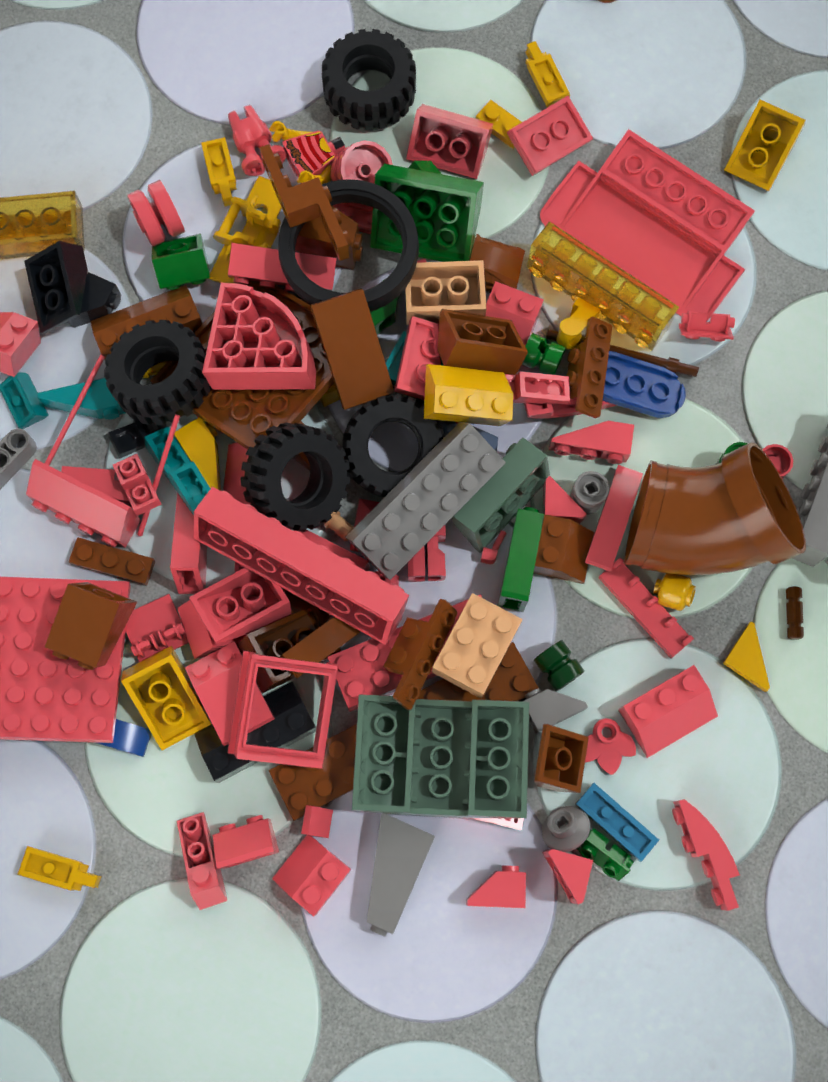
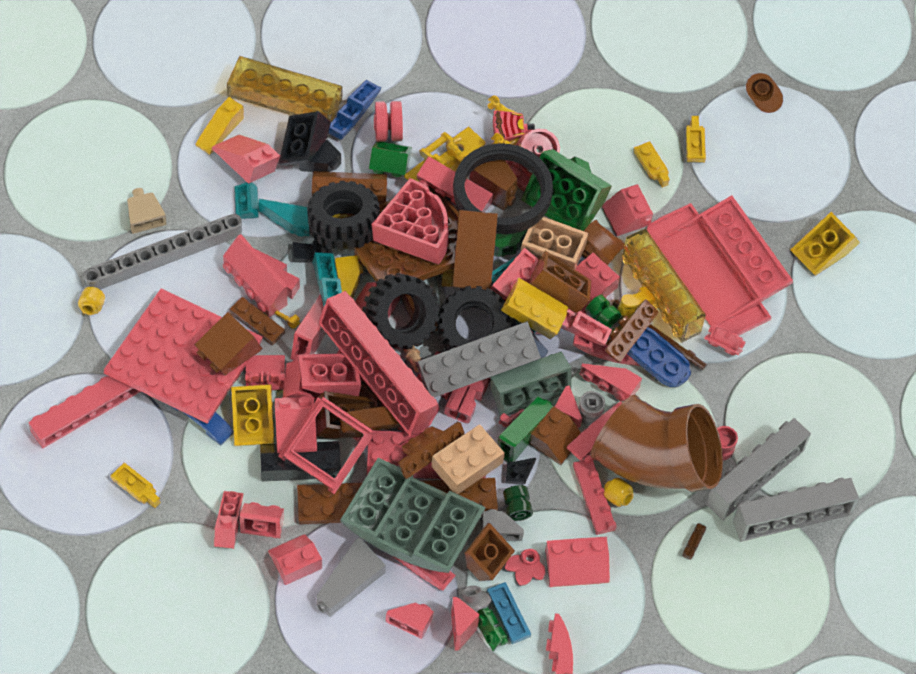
camera: 20 degrees right, 15 degrees down
coral piece [45,355,105,465] -> none
coral slope [113,454,162,516] -> none
coral piece [137,414,180,536] -> none
yellow hinge [201,137,237,207] -> none
coral piece [228,105,287,176] -> none
dark orange bracket [259,144,352,261] -> none
coral tile [301,805,333,838] -> none
black tyre [321,29,416,131] -> none
coral slope [406,104,494,179] -> none
coral tile [507,96,593,176] -> none
yellow tile [723,621,770,692] -> none
none -> yellow hand [275,310,301,329]
none -> blue slope [329,80,382,140]
none -> black piece [506,458,536,484]
none -> coral slope [602,184,653,236]

